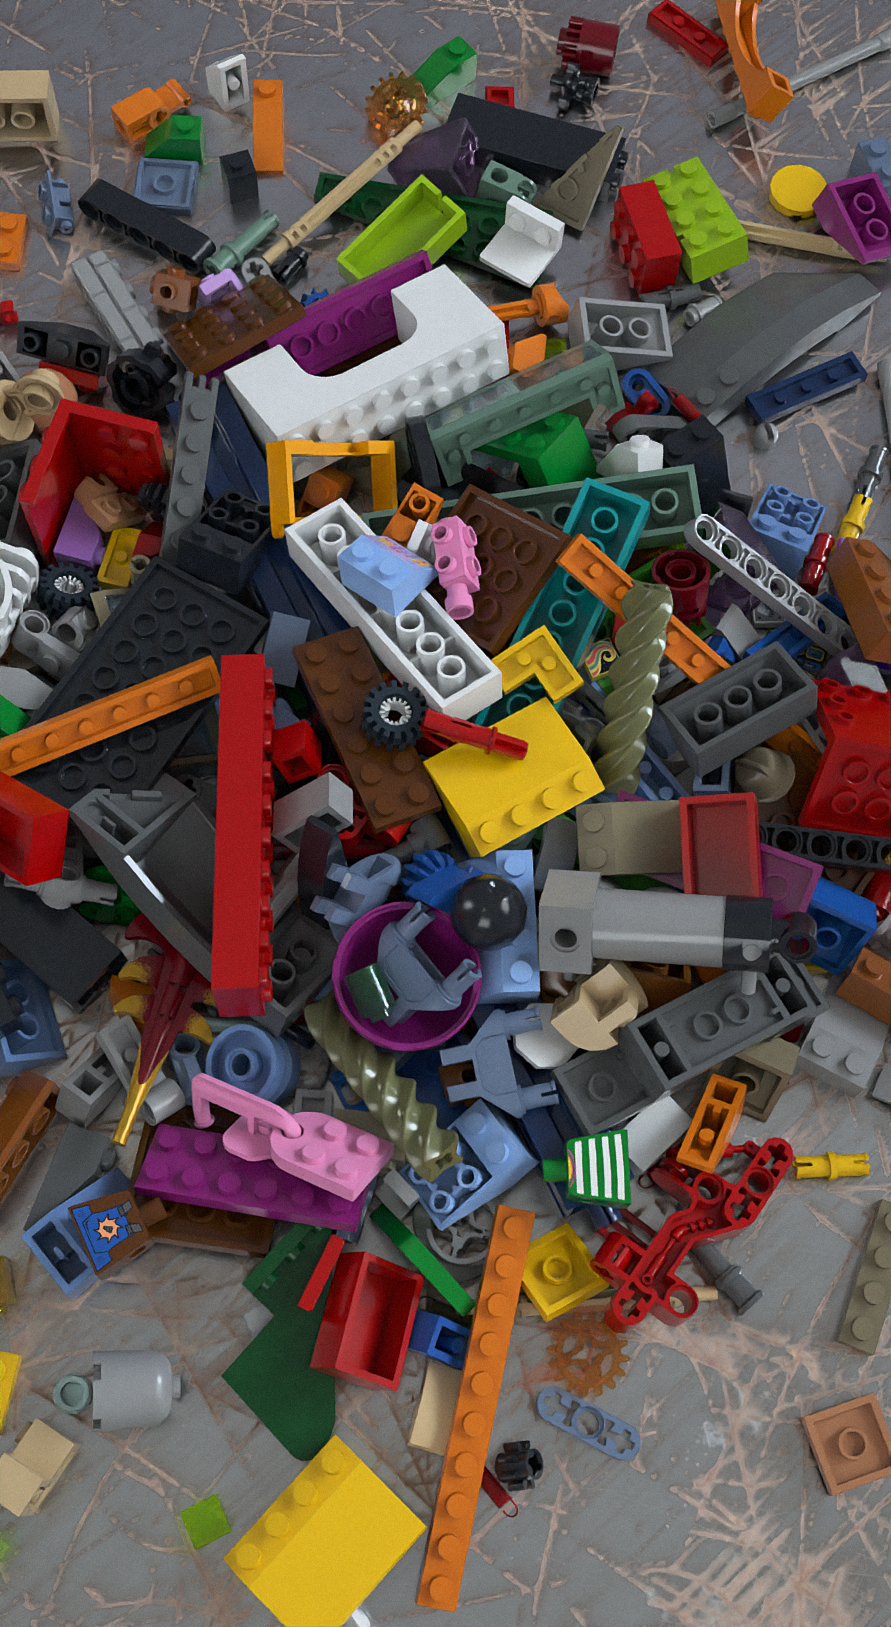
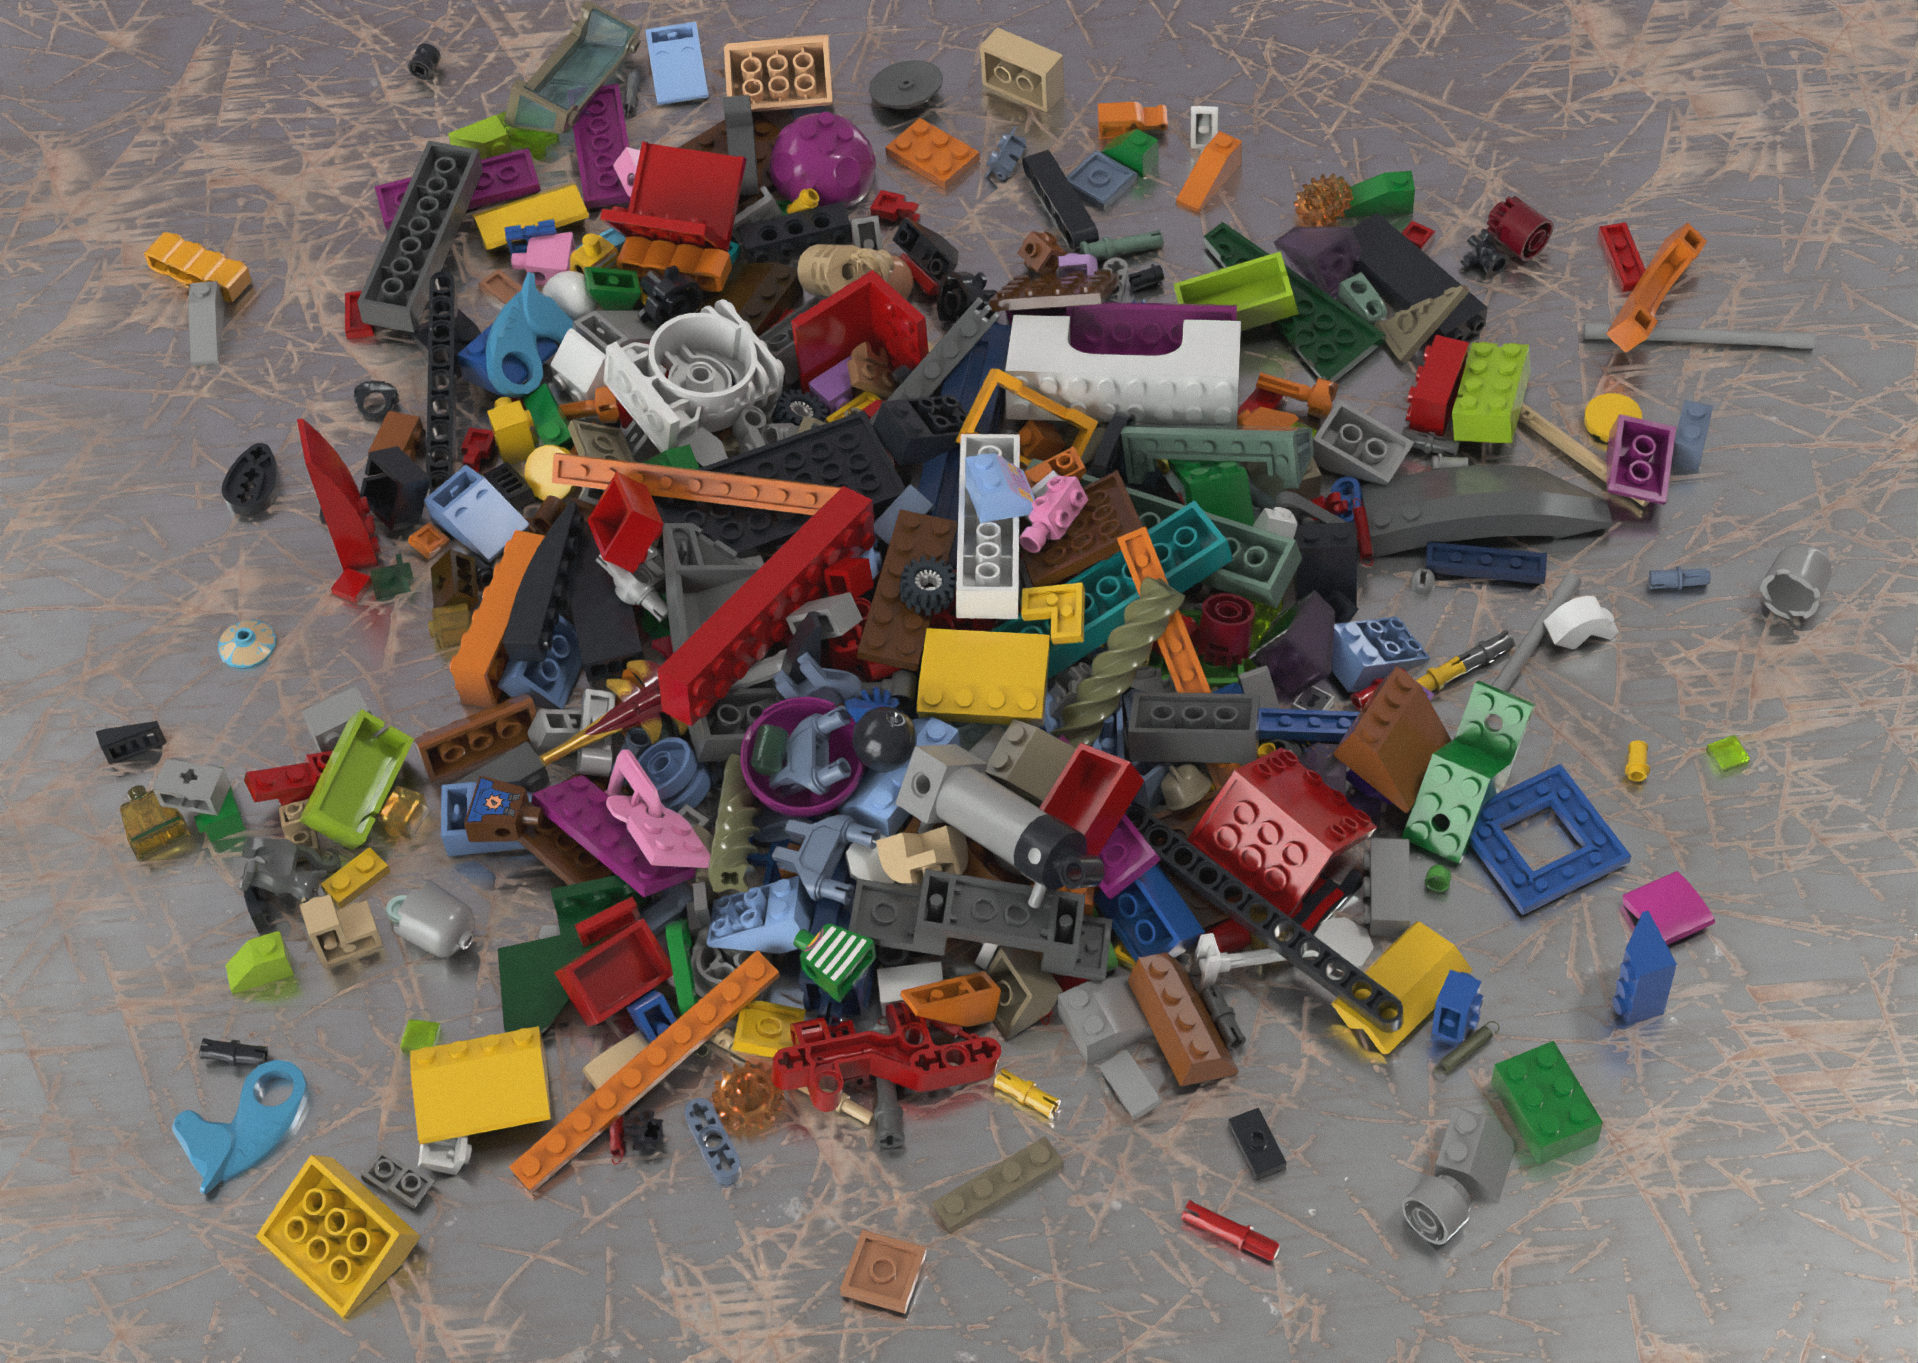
camera: 45 degrees right, 15 degrees down
light grey brick [71,250,164,365] -> none
black brick [219,149,259,204] -> none
tan axle [261,120,423,266] -> none
red axle [420,708,528,760] -> none
white bracket [480,195,565,288] -> none
light grey beam [684,514,861,660] -> none

